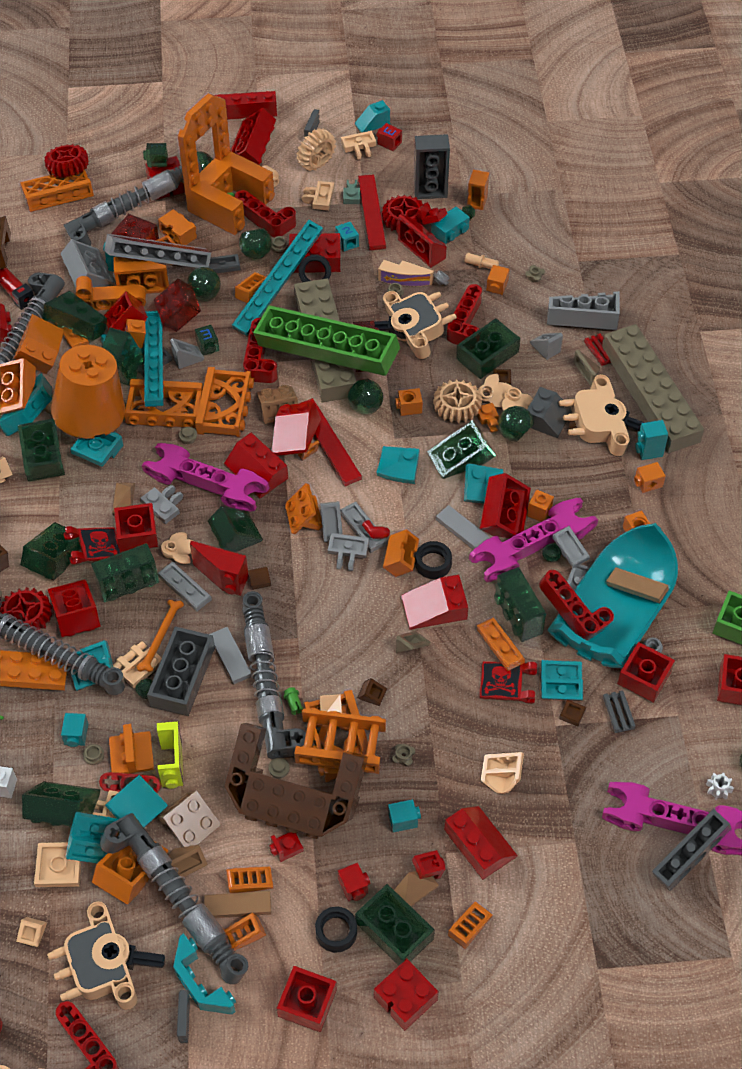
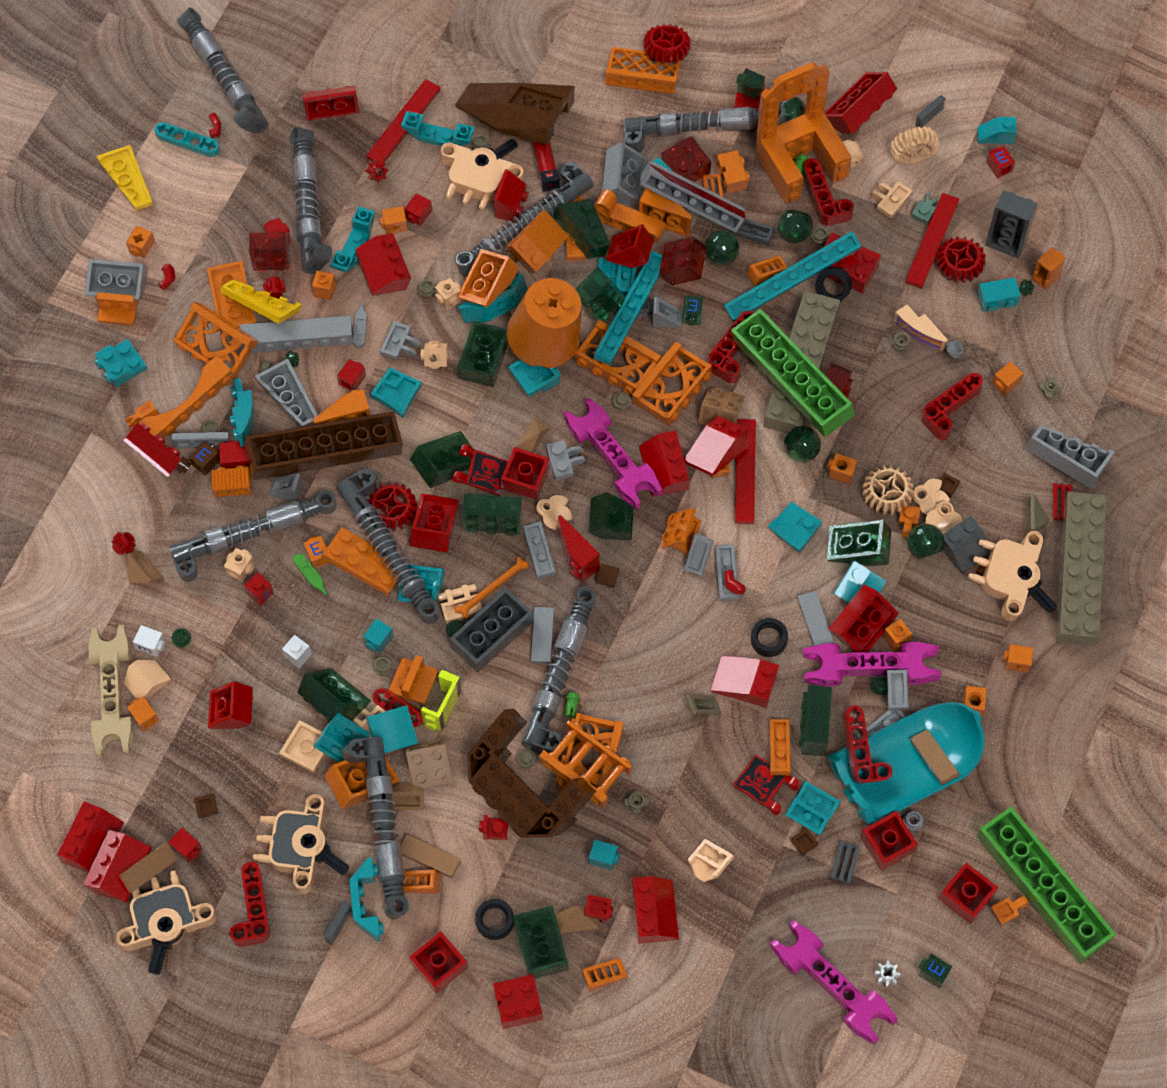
camera: 30 degrees right, 10 degrees up
light nougat slope [16,917,47,947] -> none
orange brick [124,319,146,348] -> none
red slope [214,91,277,120] -> none
orange slope [226,866,273,893] -> none
light nougat slope [320,694,342,713] -> none
light grey hinge [328,533,369,571] -> none
teal brick [335,222,359,252] -> none
red brick [338,862,371,902] -> none
light nougat hinge [341,131,376,160] -> none
reddish brown slope [357,678,387,706] -> none
piece [365,291,457,359] -> none
orange brick [383,529,419,577] -> none
red slope [398,214,447,268] -> none
red bracket [418,202,447,225] -> none
clear green brick [456,318,521,379] -> none
light nougat axle [465,253,499,269] -> none
light grey slope [530,332,563,360] -> none
teal brick [635,420,668,460] -> none
dark grey brick [652,808,731,891] -> none

